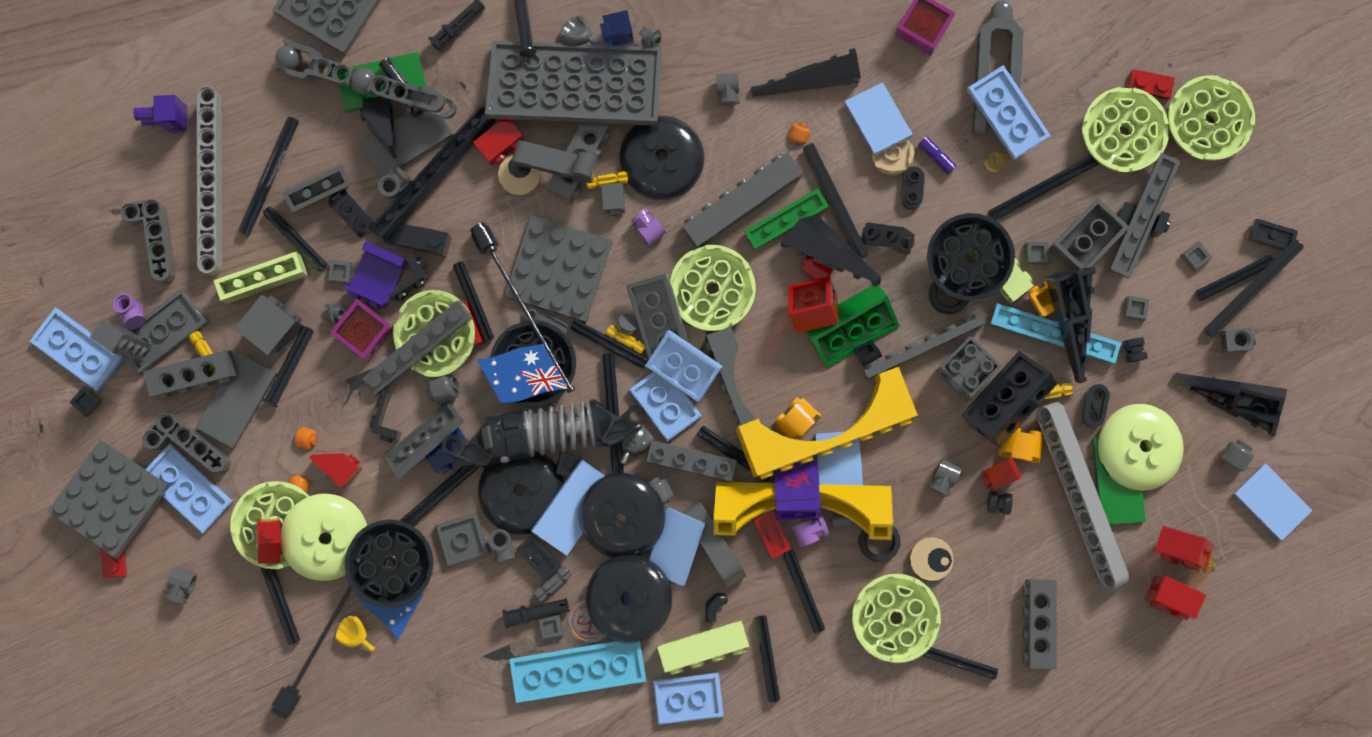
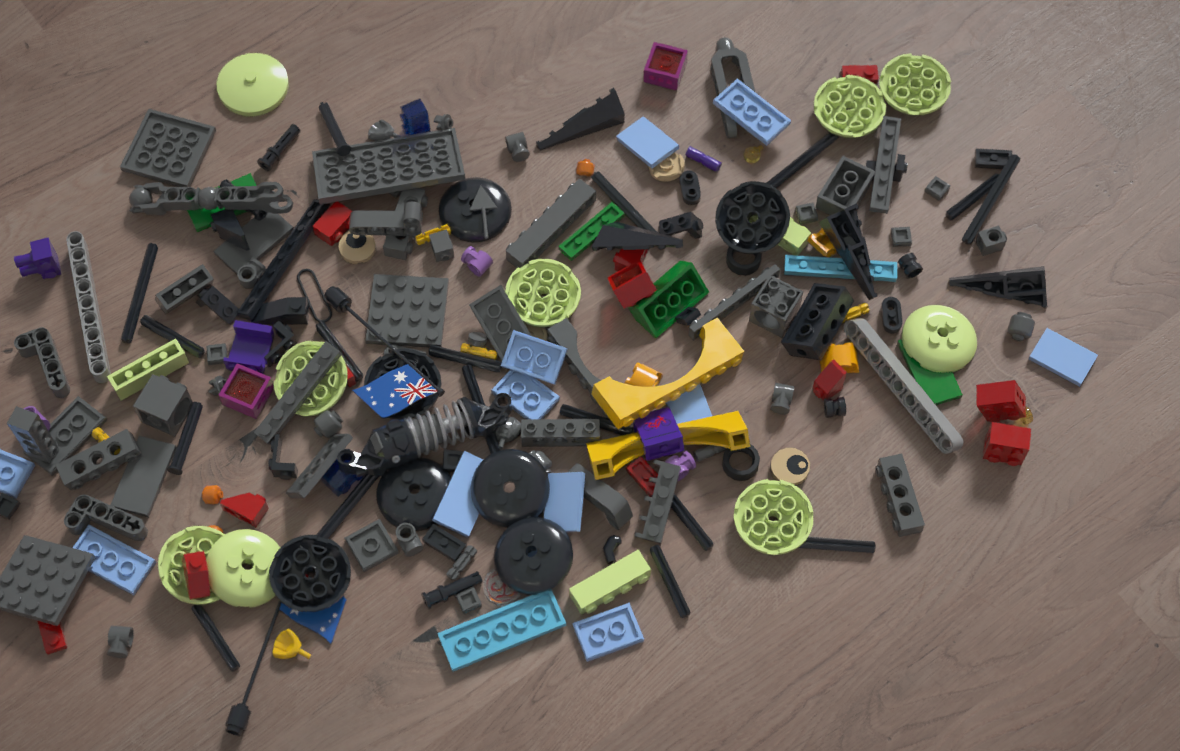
camera: 20 degrees left, 20 degrees down
none -> black piece [297,269,332,323]
none -> dark grey piece [470,186,497,239]
none -> dark grey hinge [634,460,681,544]

